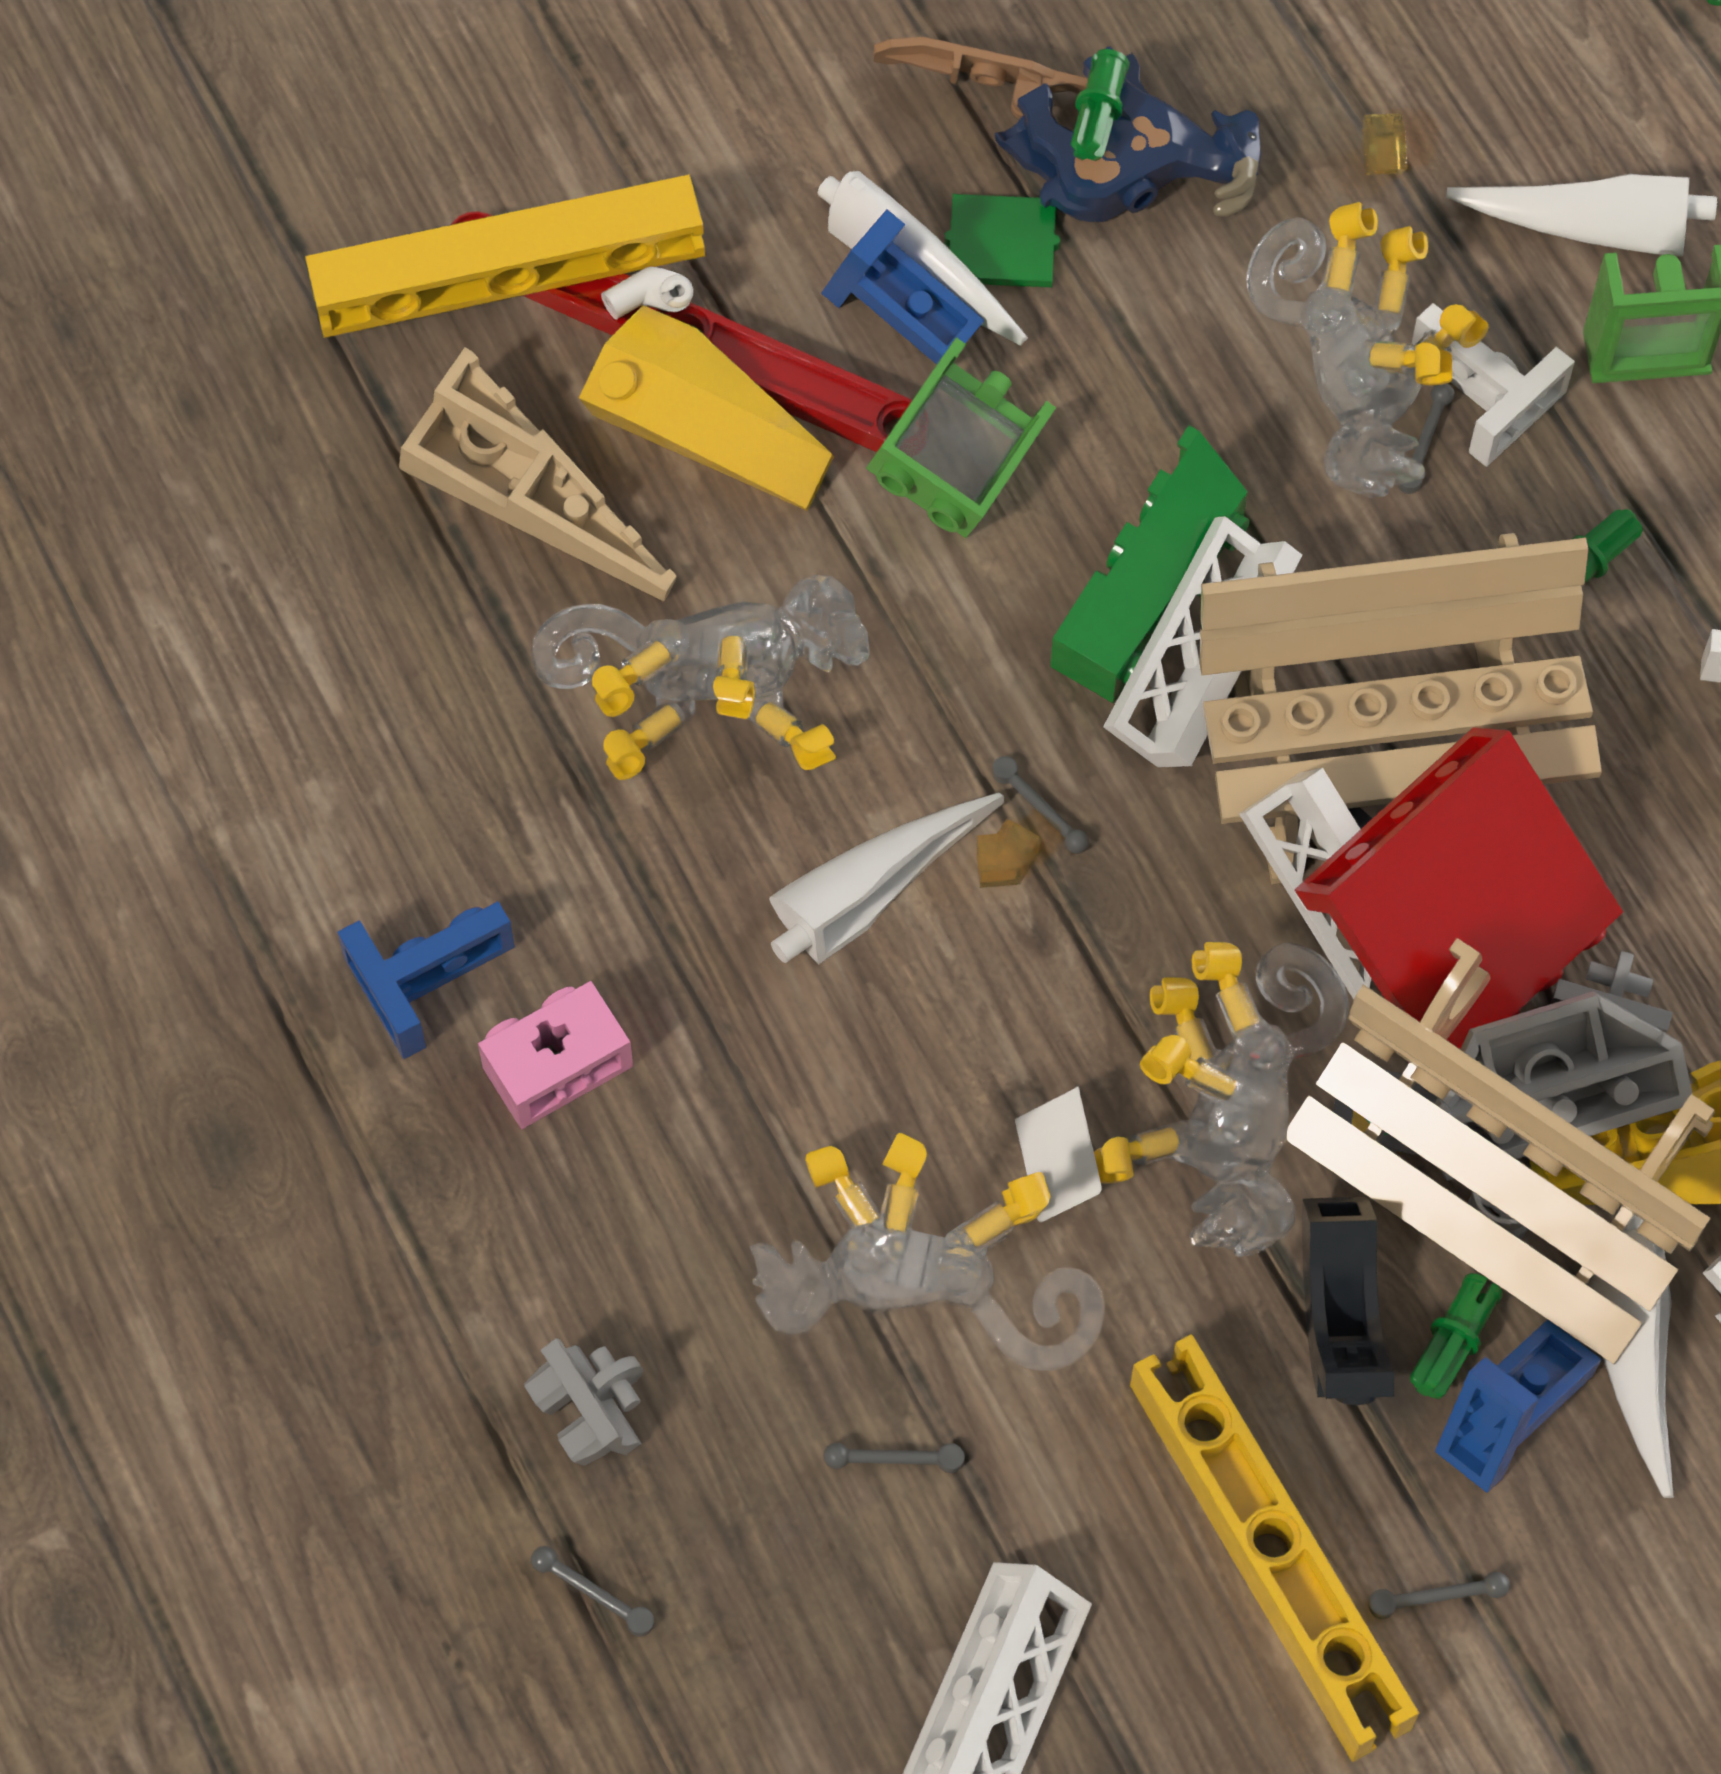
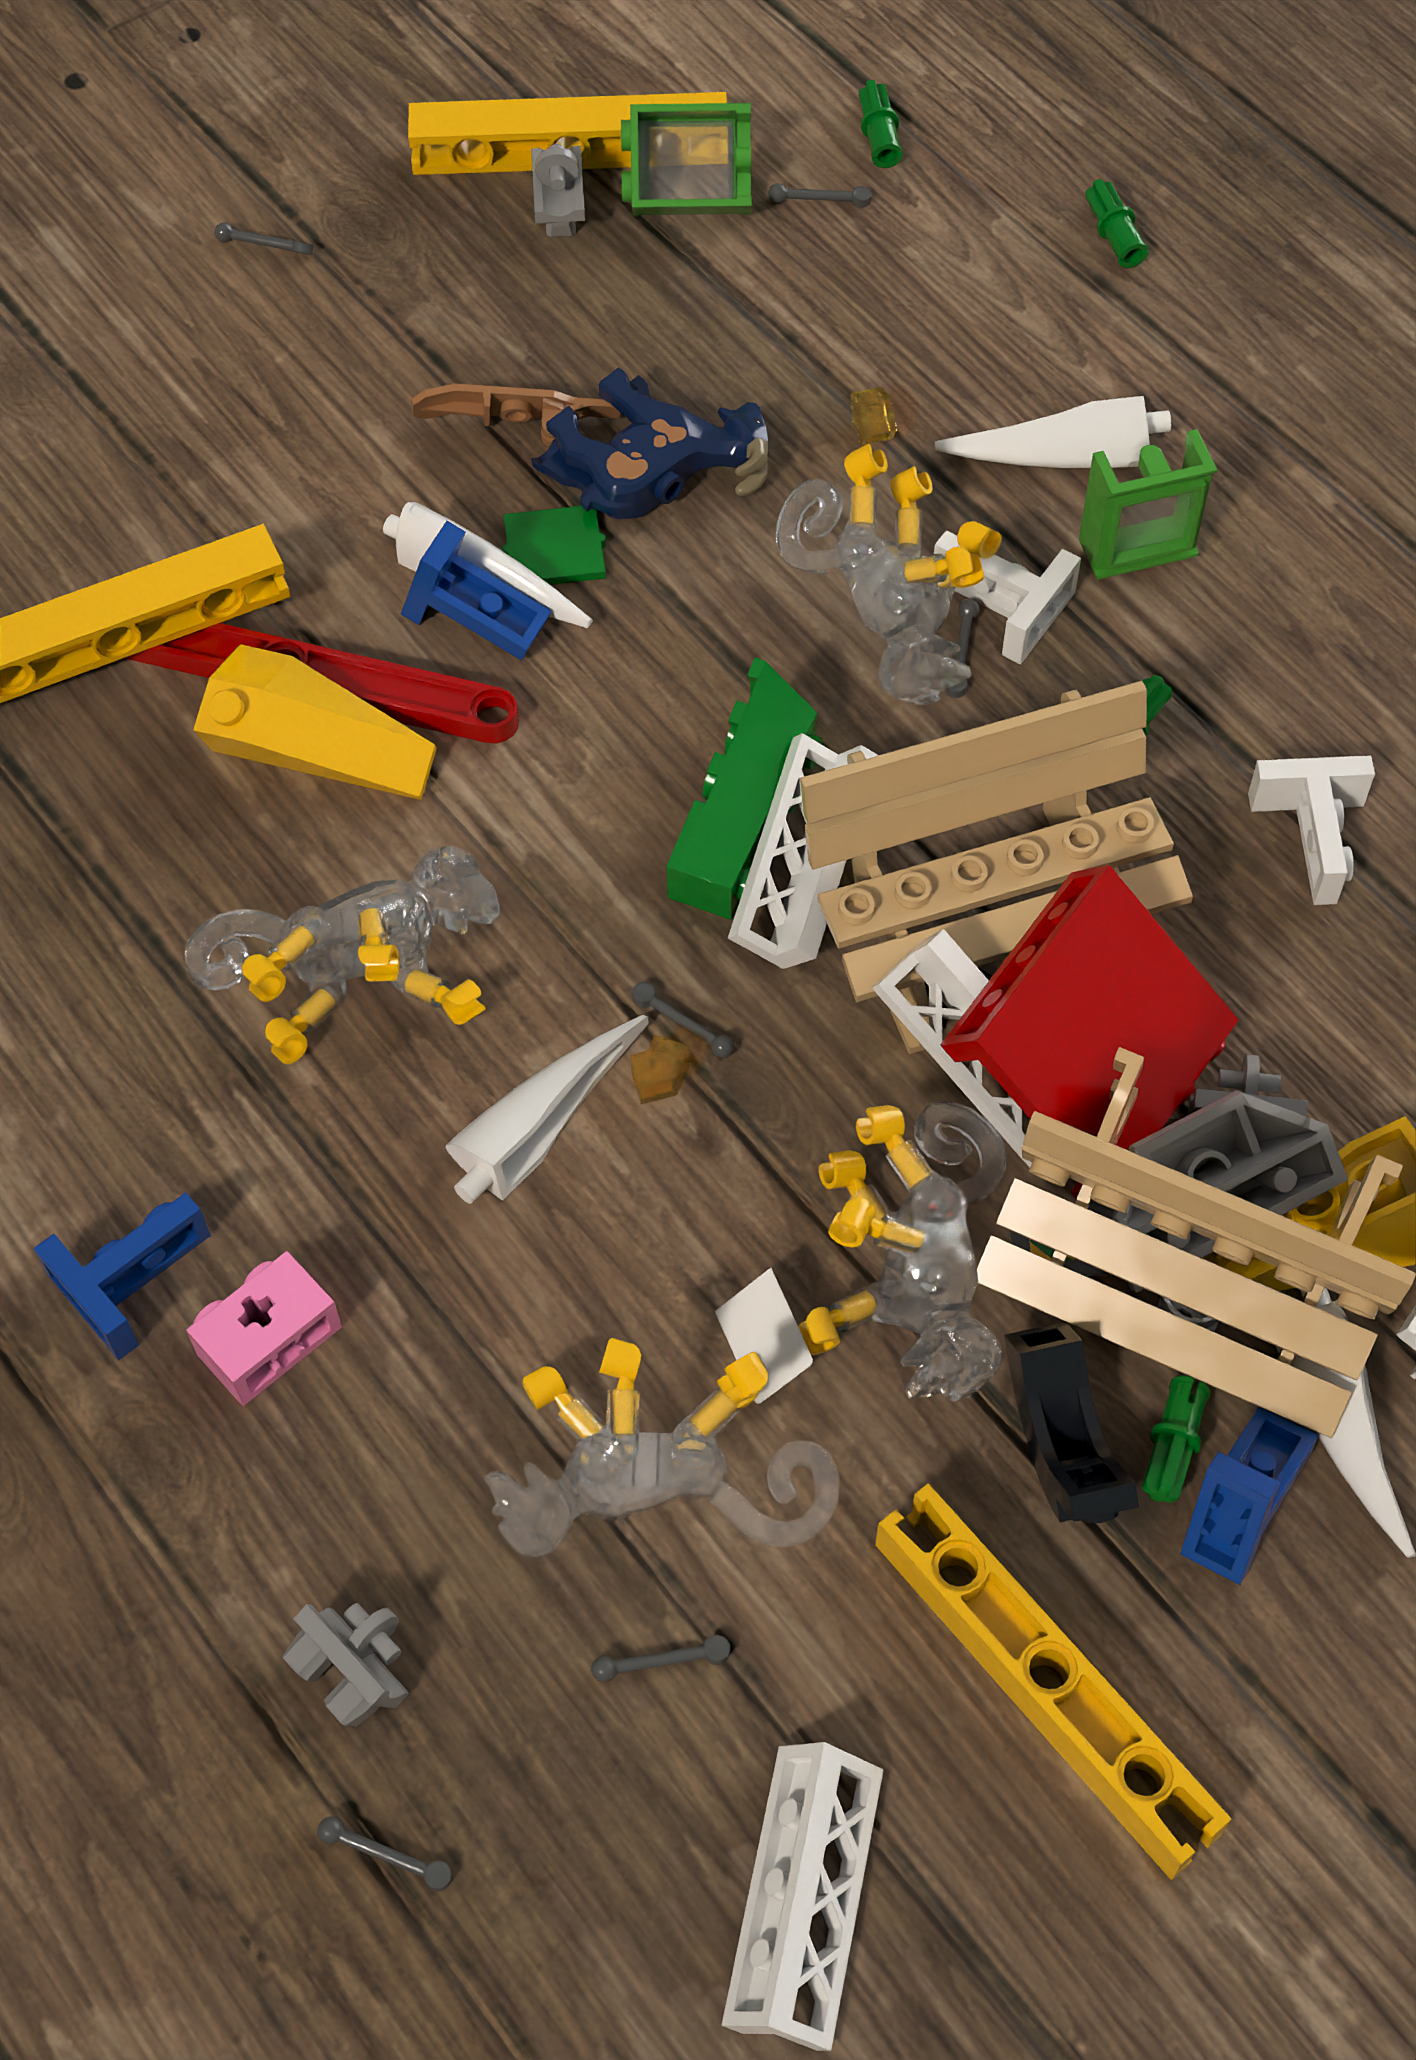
camera: 10 degrees left, 5 degrees down
tan wedge [399,348,677,601] -> none
white arm [601,267,694,320] -> none
window [865,337,1056,538] -> none
green axle [1071,49,1130,161] -> none
dark grey hinge [1369,1572,1510,1619] -> none

